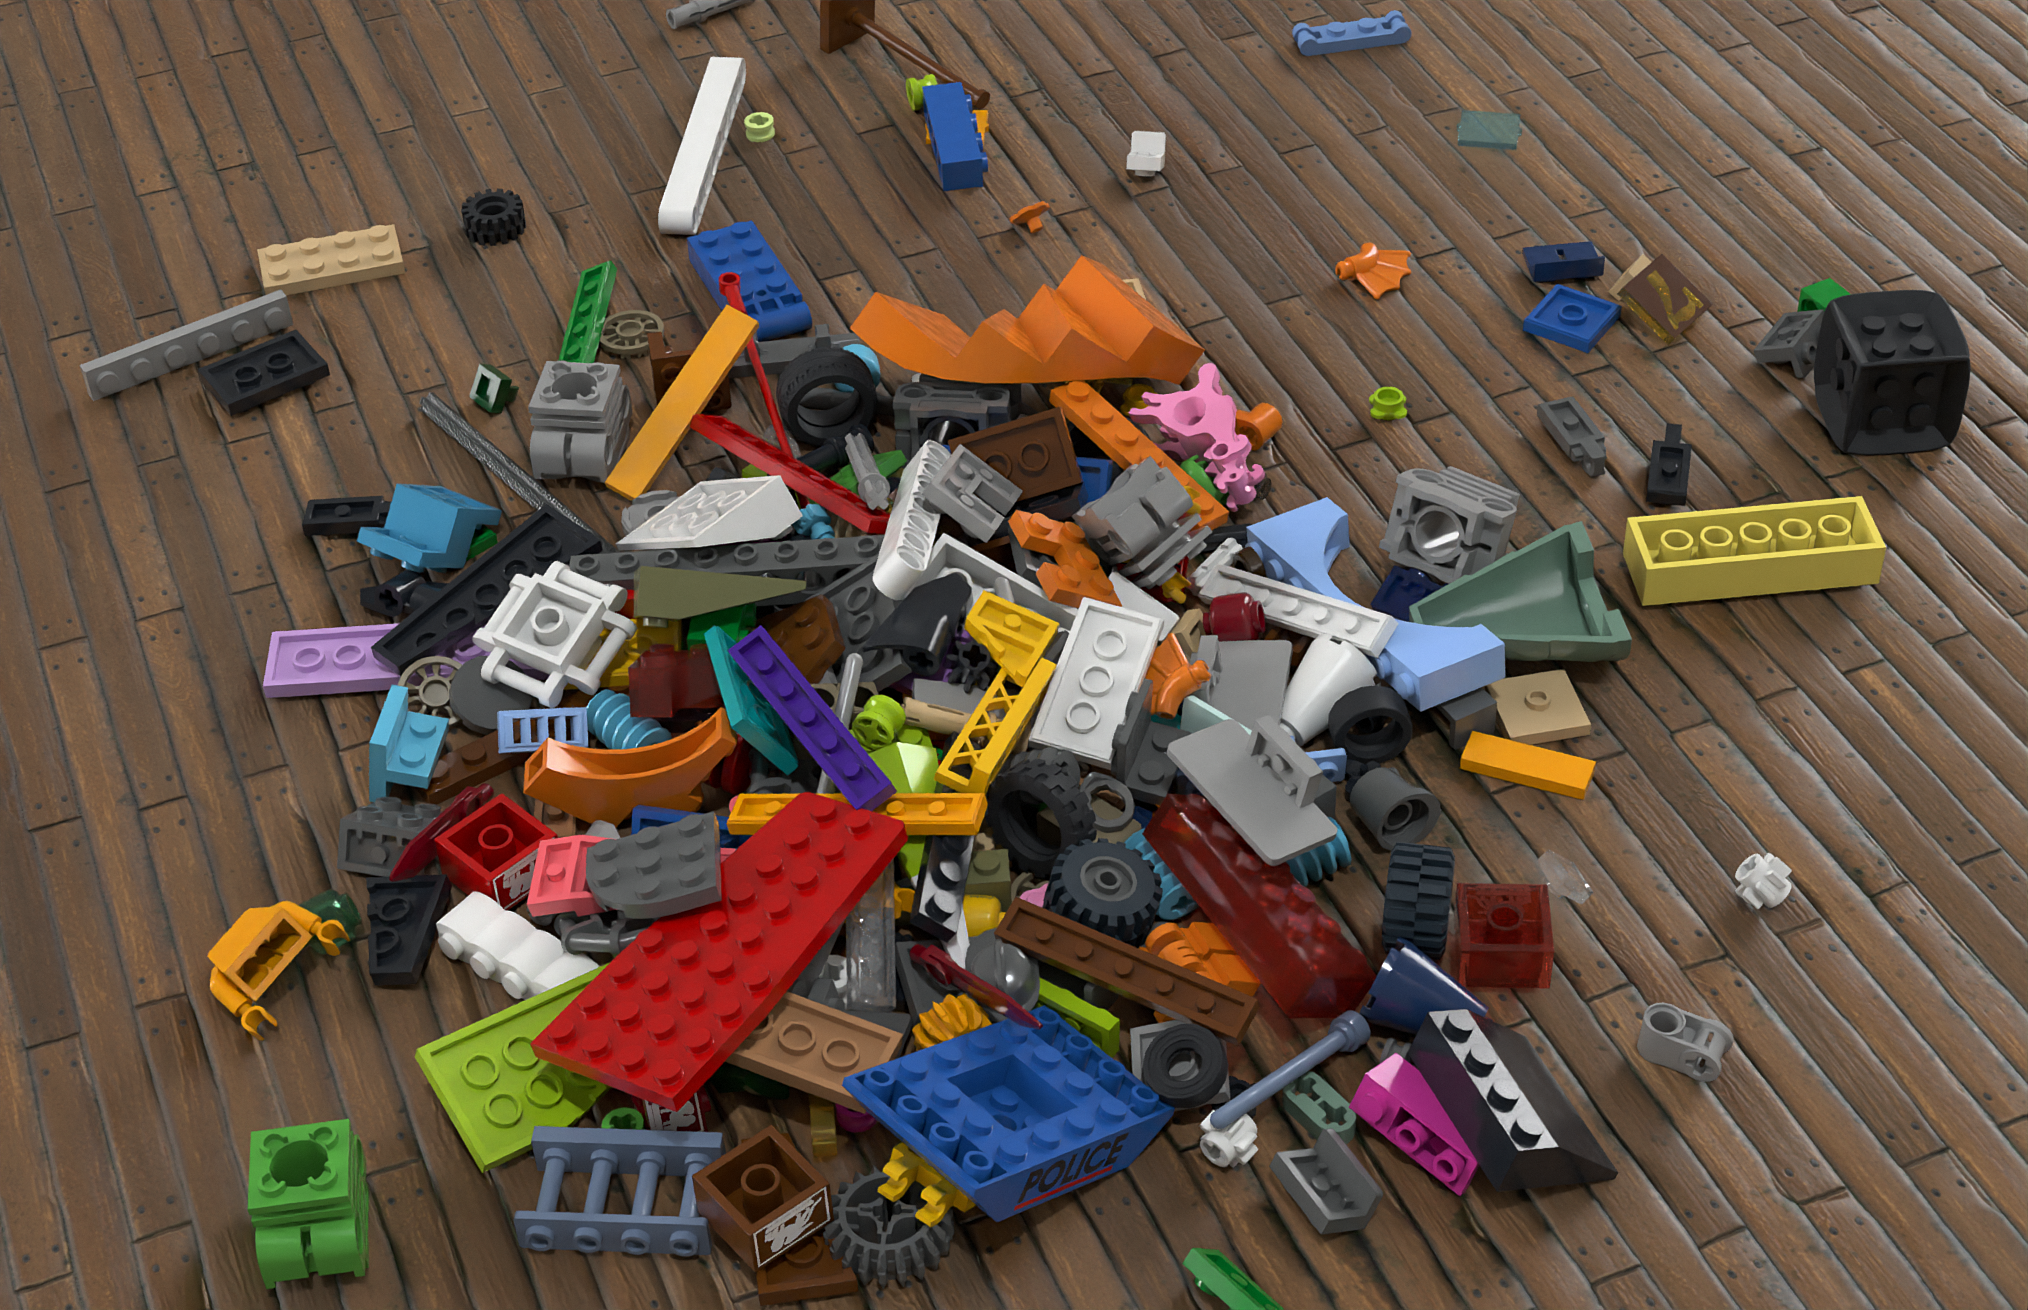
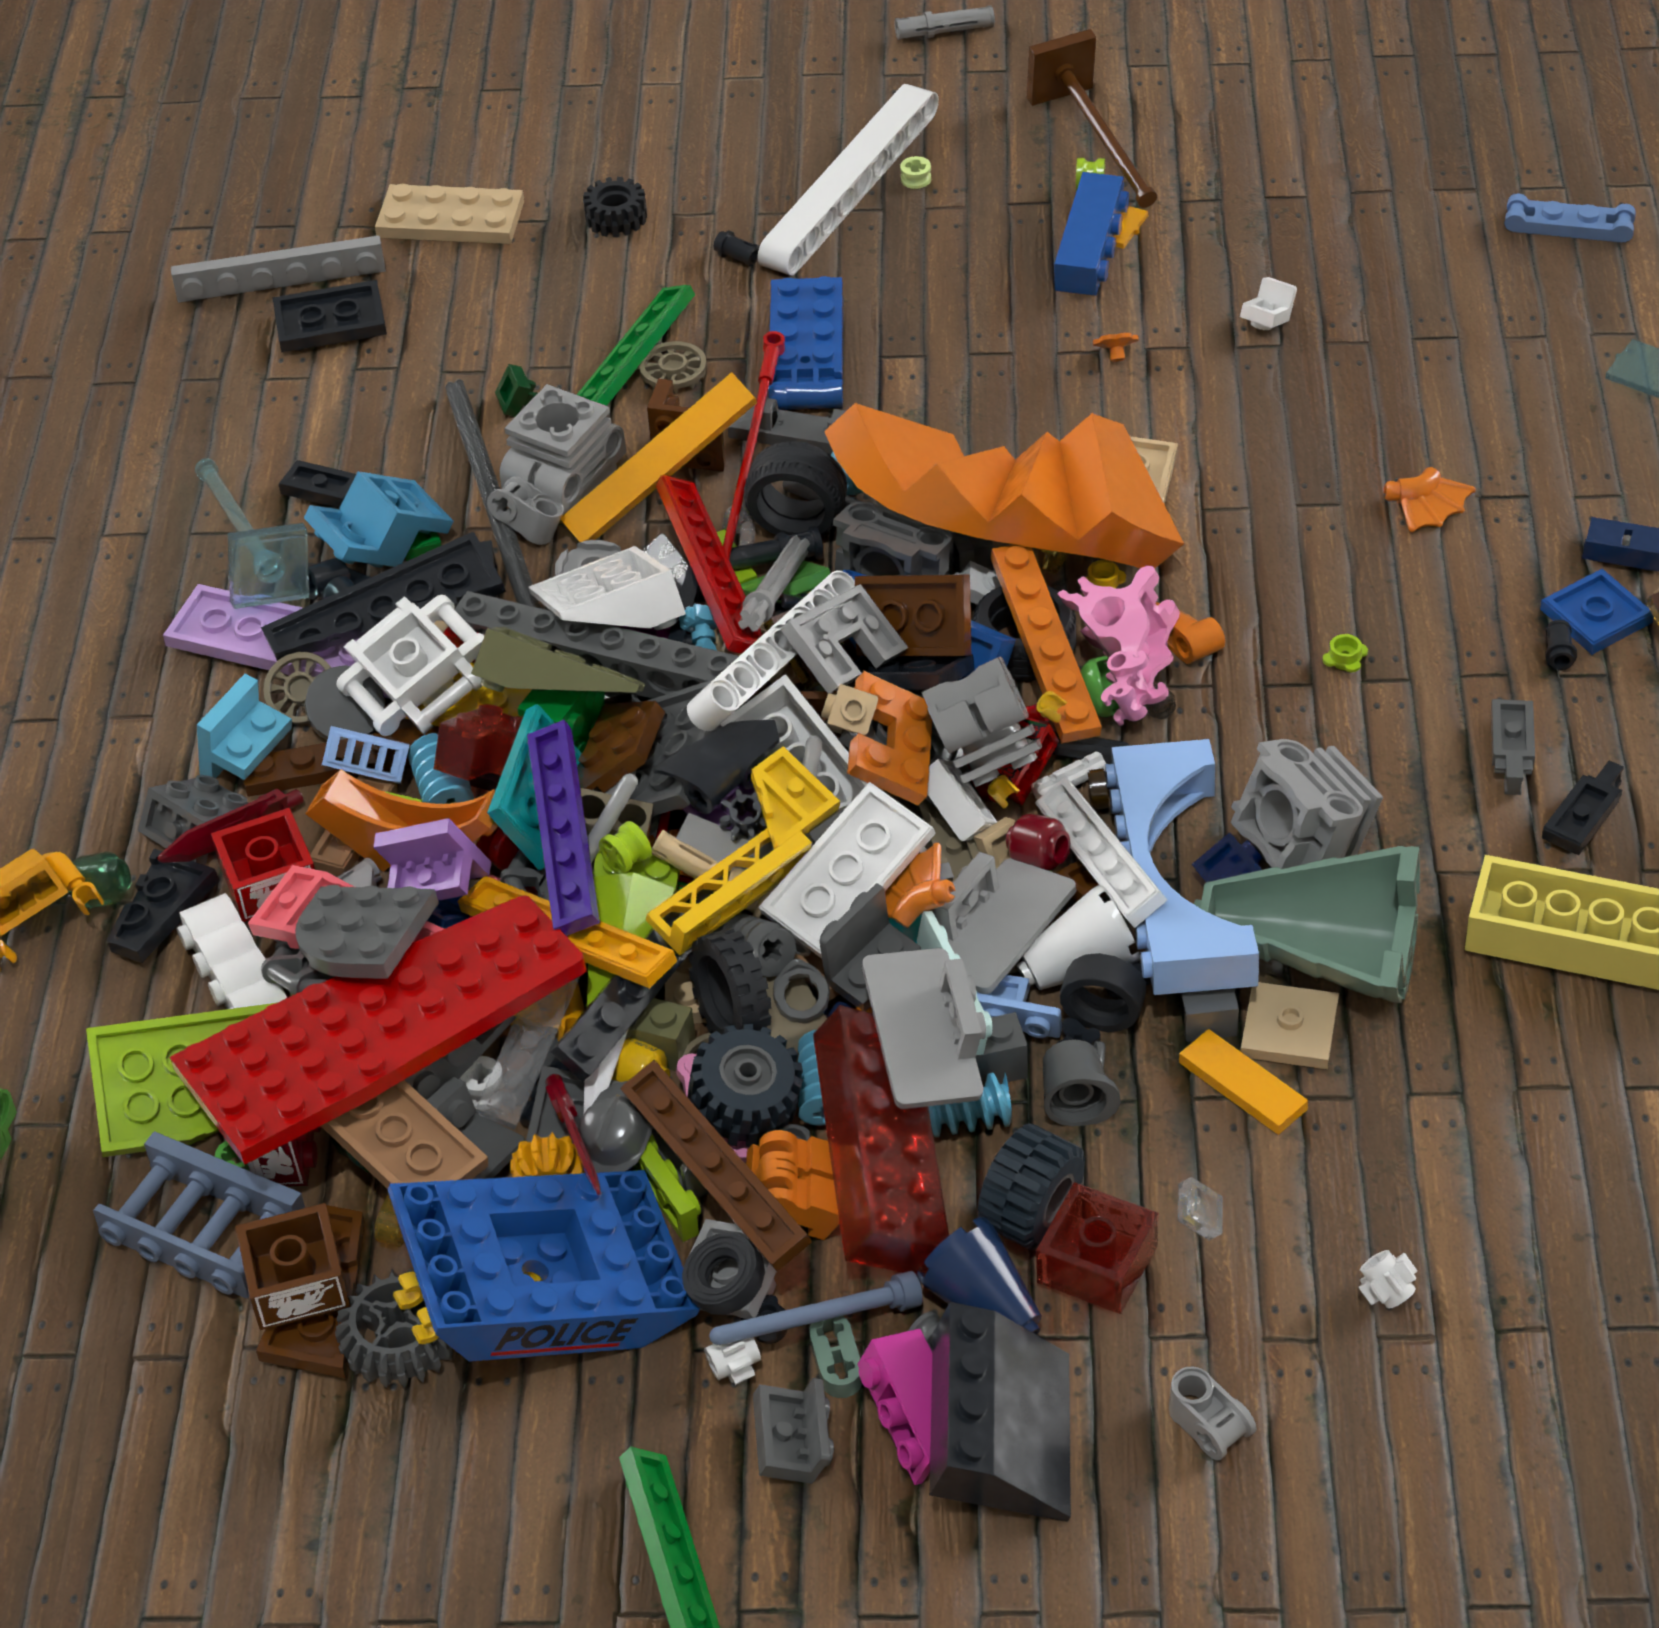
camera: 25 degrees right, 5 degrees up
none -> clear light blue tile [195,458,309,609]
none -> medium lavender bracket [374,818,491,901]
none -> light grey piece [487,476,564,545]
none -> black pin [713,230,760,266]
none -> tan bracket [821,684,878,736]
none -> black pin [1545,620,1577,670]

